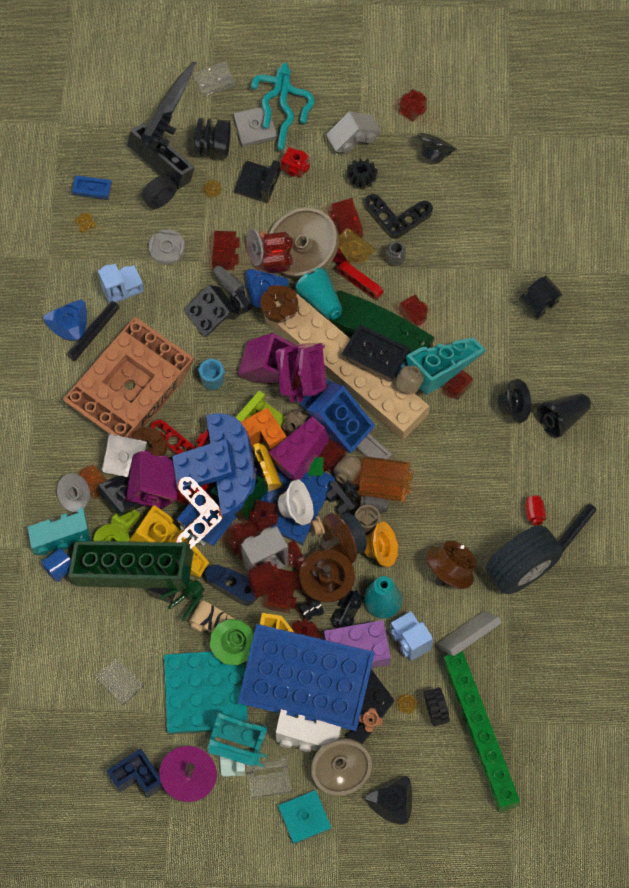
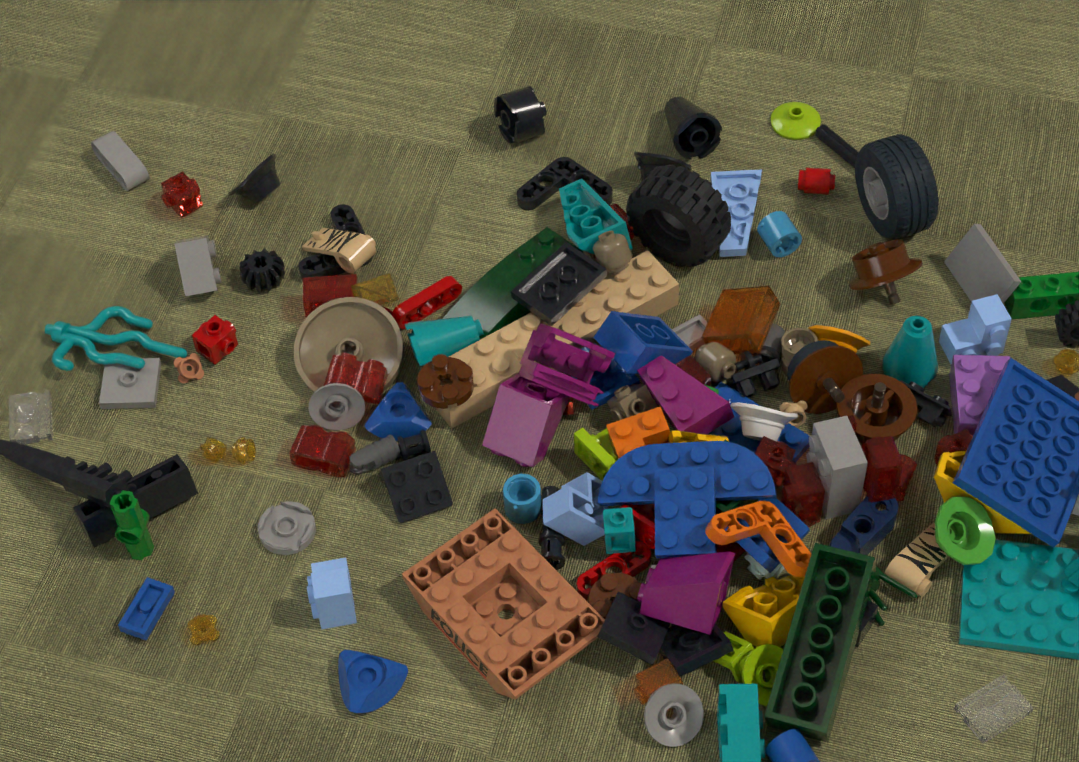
camera: 75 degrees left, 15 degrees down
black axle [67,301,119,361] -> none
black tyre [141,175,177,209] -> none
black wheel [194,118,231,159] -> none
black bracket [234,160,281,203] -> none
black wheel [298,598,324,622] -> none
dark grey brick [387,241,406,266] -> none
clear red brick [399,294,428,326] -> none
none -> light grey beam [91,131,150,191]
none -> green piece [110,490,154,561]
none -> nougat plate [173,353,204,384]
none -> clear yellow plate [232,437,256,465]
none -> tan door [302,228,376,274]
none -> black beam [517,157,613,211]
none -> black pin [538,486,565,570]
none -> light blue brick [543,472,608,546]
none -> teal bracket [603,507,636,554]
none -> black tyre [626,165,731,267]
none -> light blue wing [710,169,762,257]
none -> dark azure piece [757,211,802,258]
none -> lime dish [770,102,821,140]

